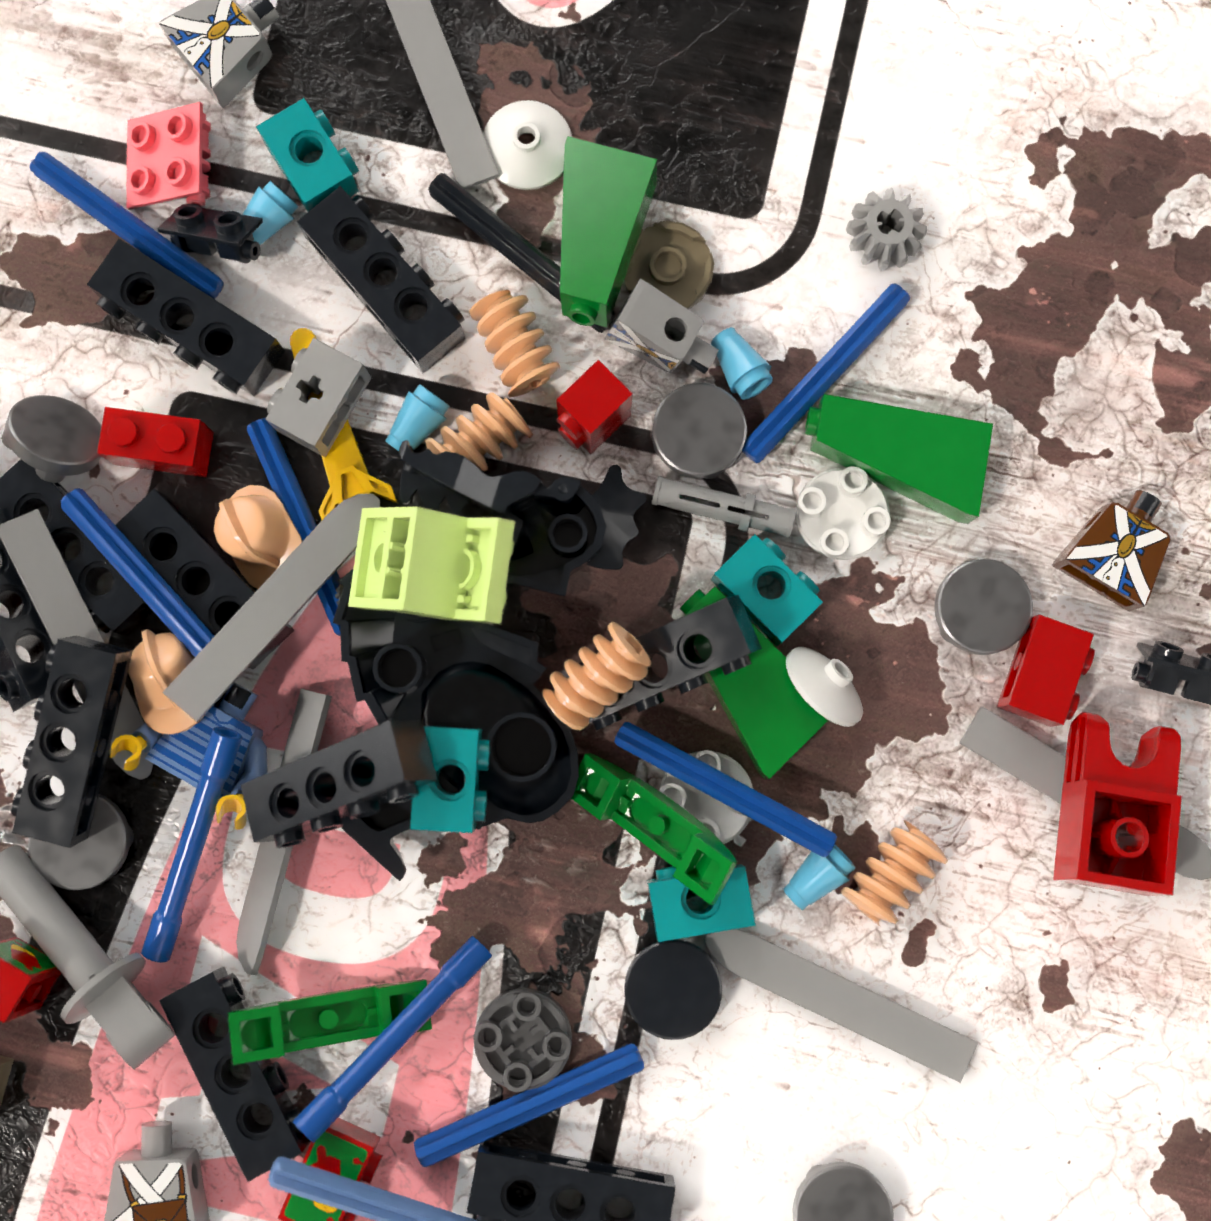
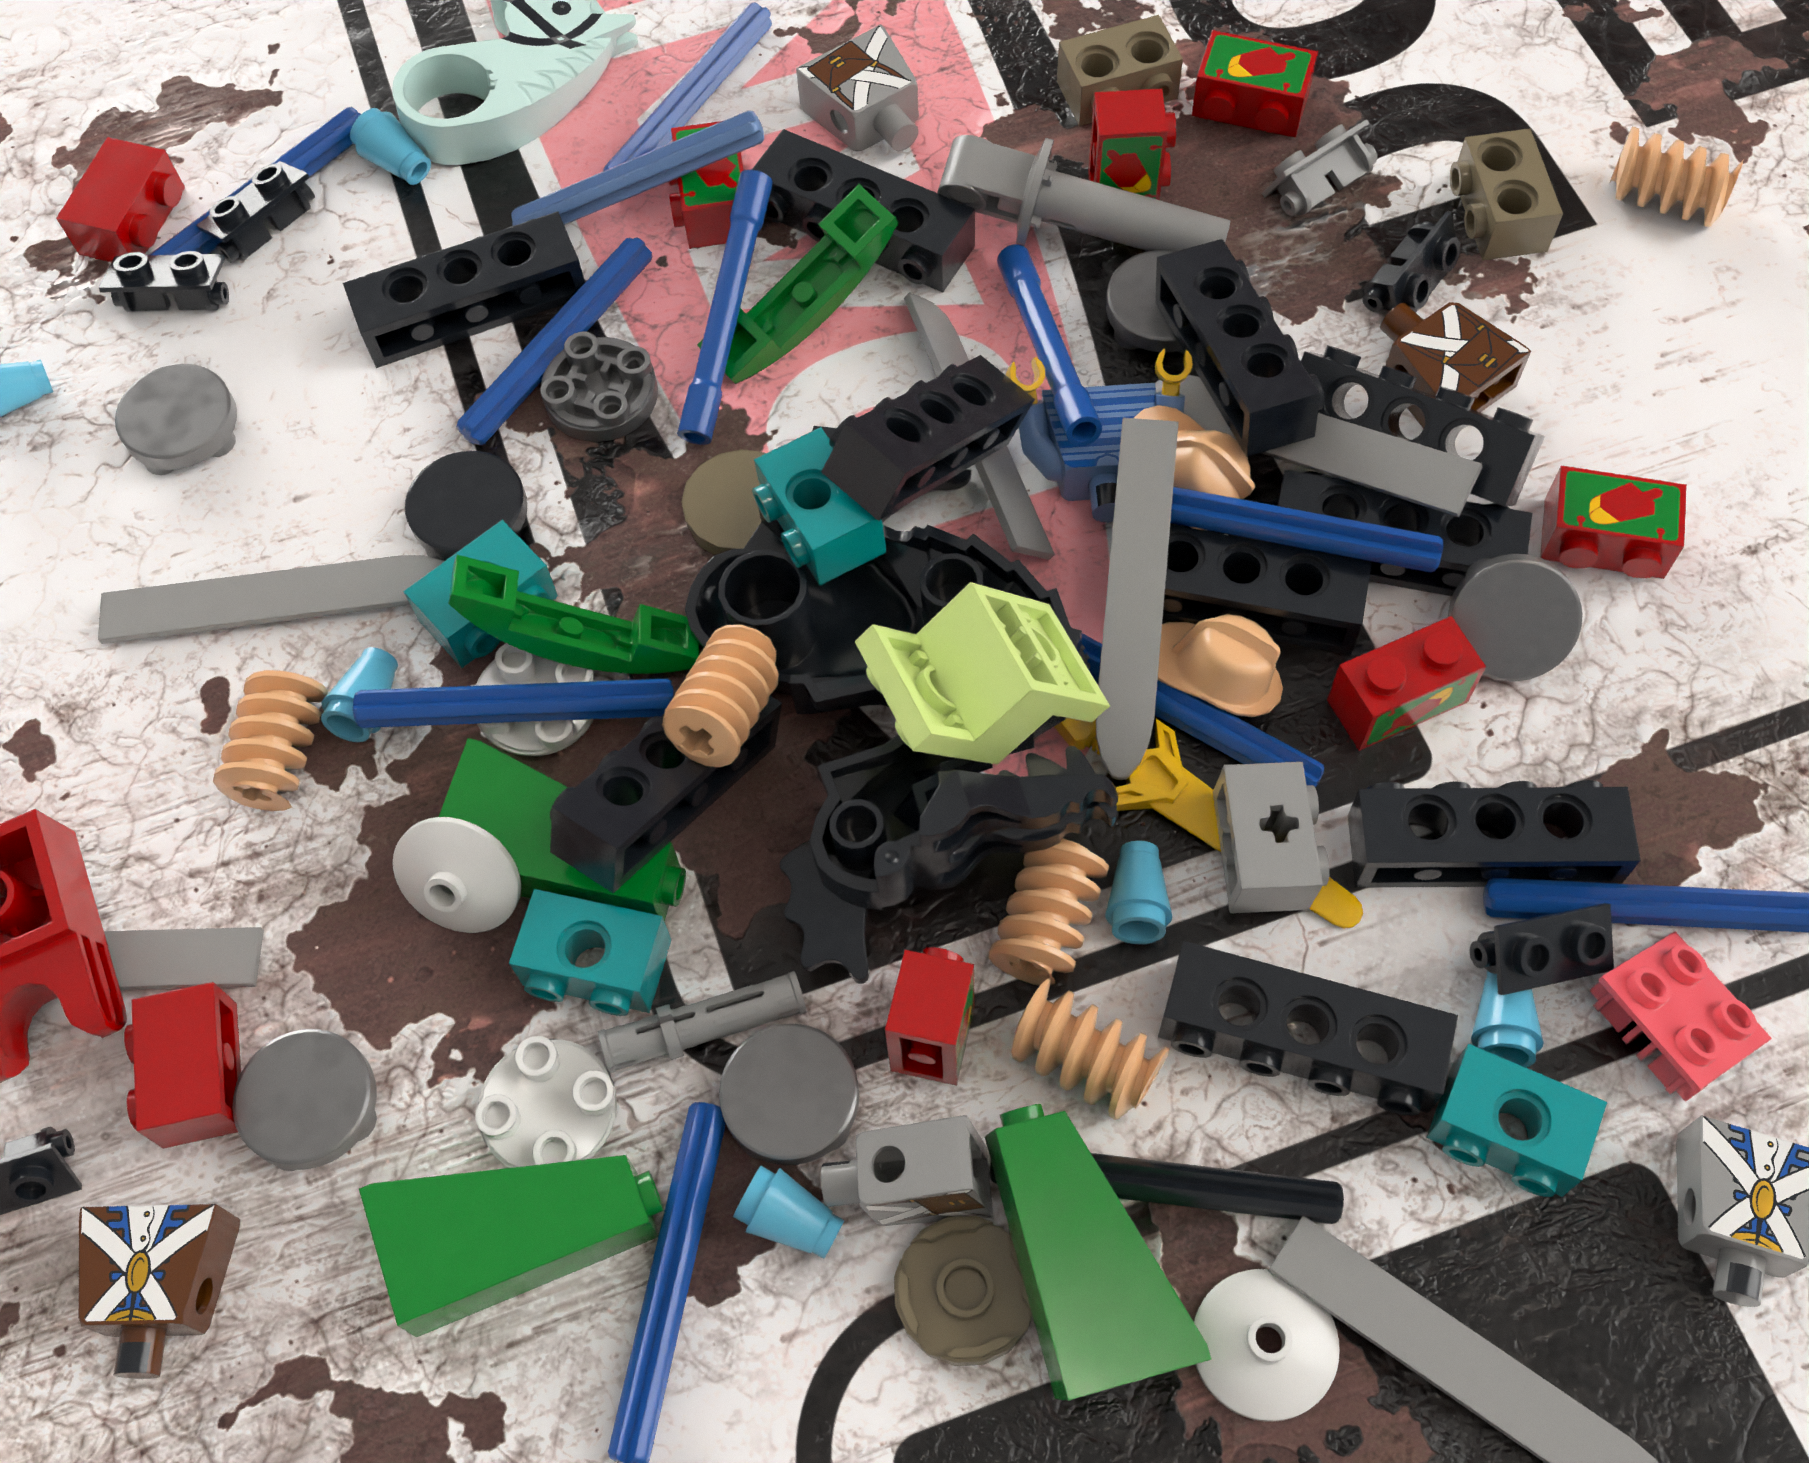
camera: 155 degrees right, 20 degrees down
none -> dark tan tile [681,449,766,555]

